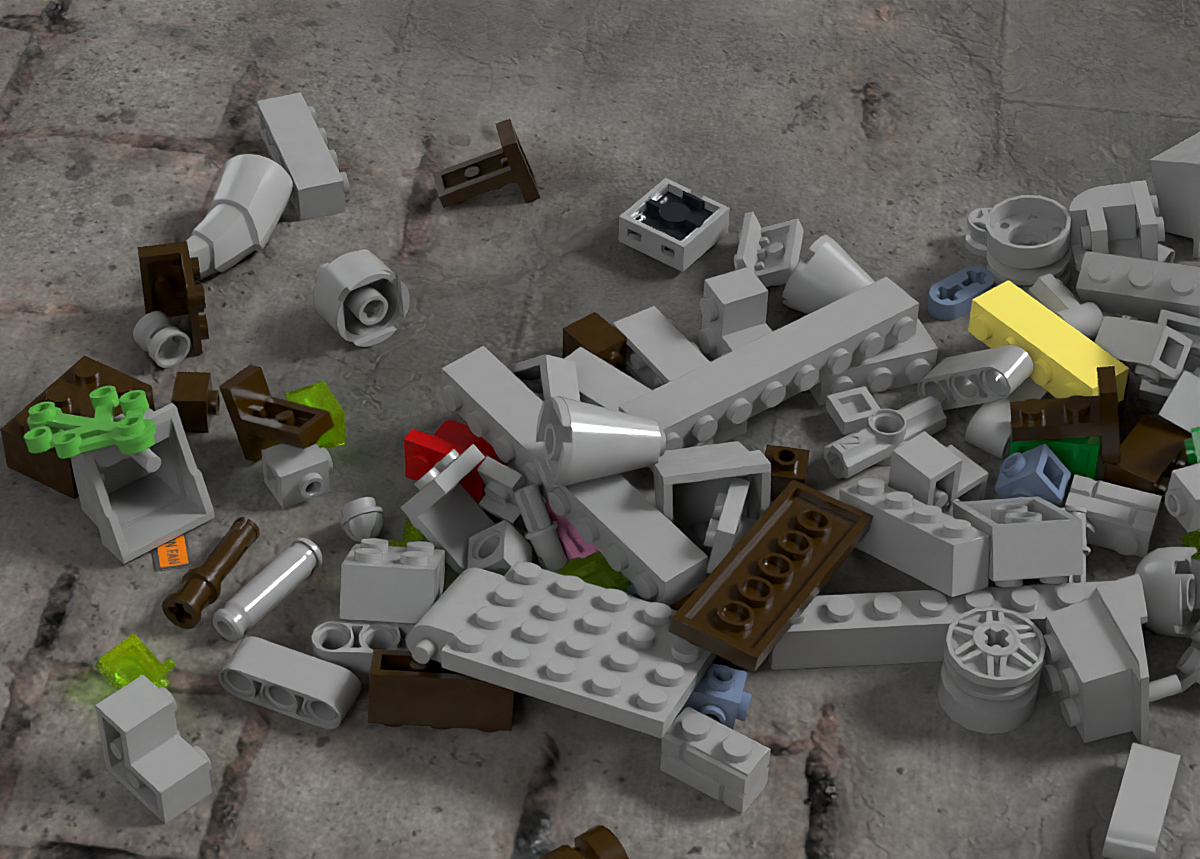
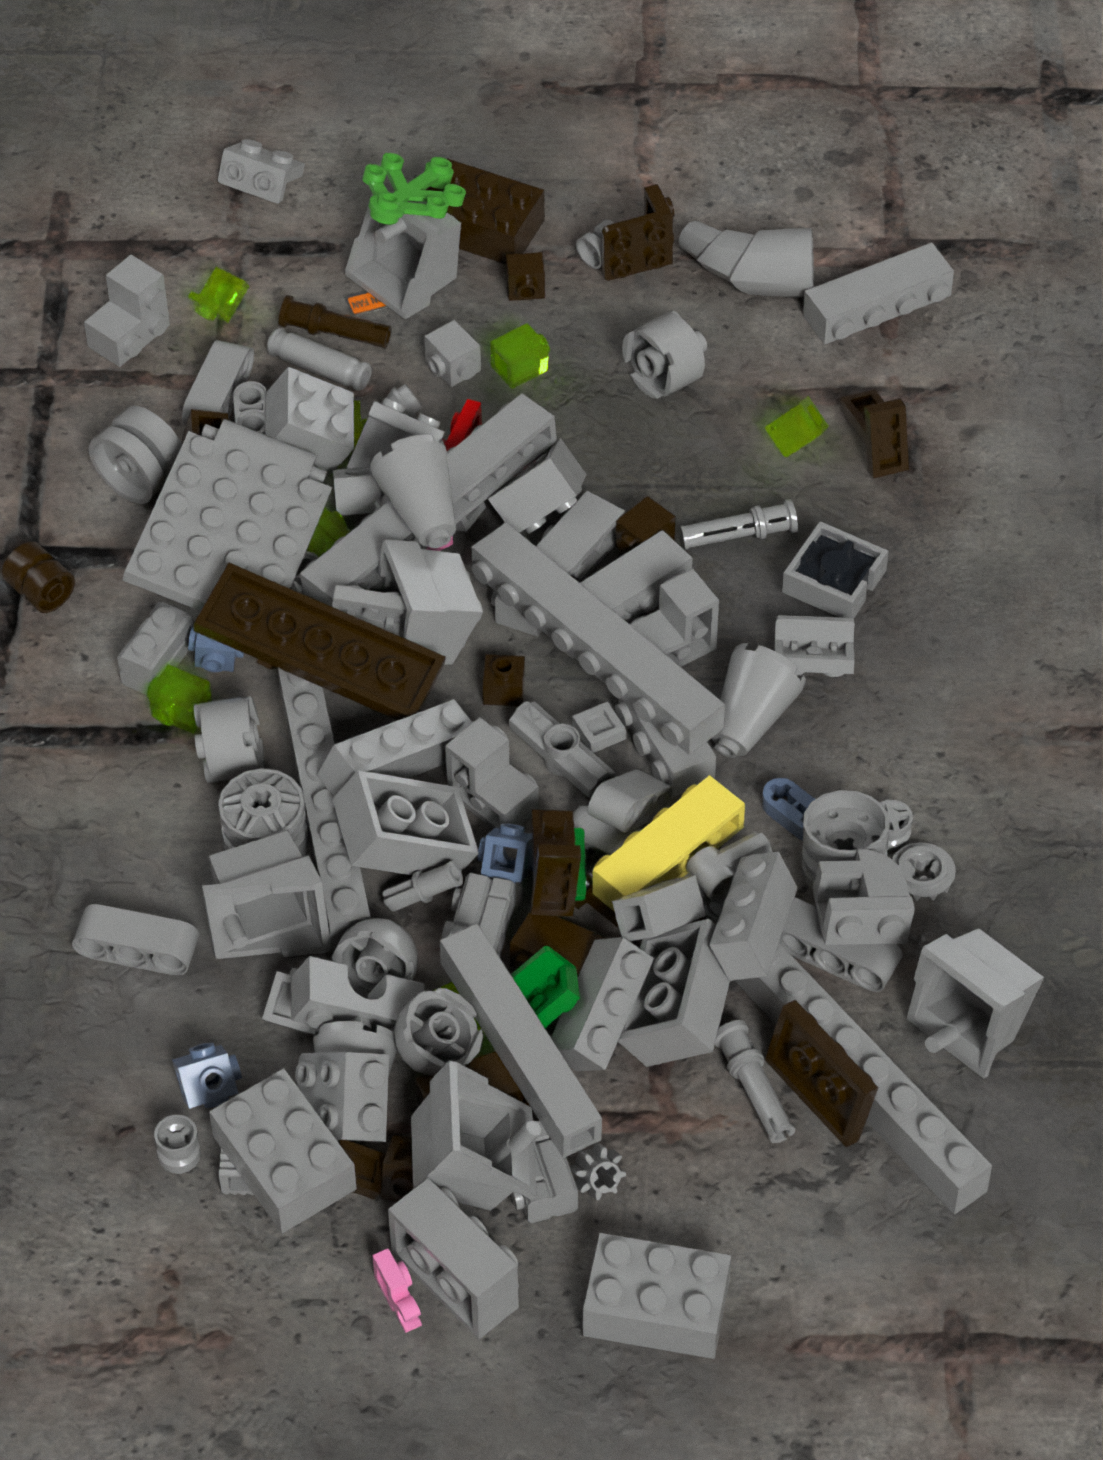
camera: 85 degrees right, 10 degrees up
dark brown bracket [219,365,334,462] -> none
none -> light grey wheel [88,405,182,504]
none -> clear neon green brick [147,664,212,733]
none -> light grey brick [194,696,265,783]
none -> light grey pin [679,499,798,550]
none -> clear neon green panel [764,396,829,457]

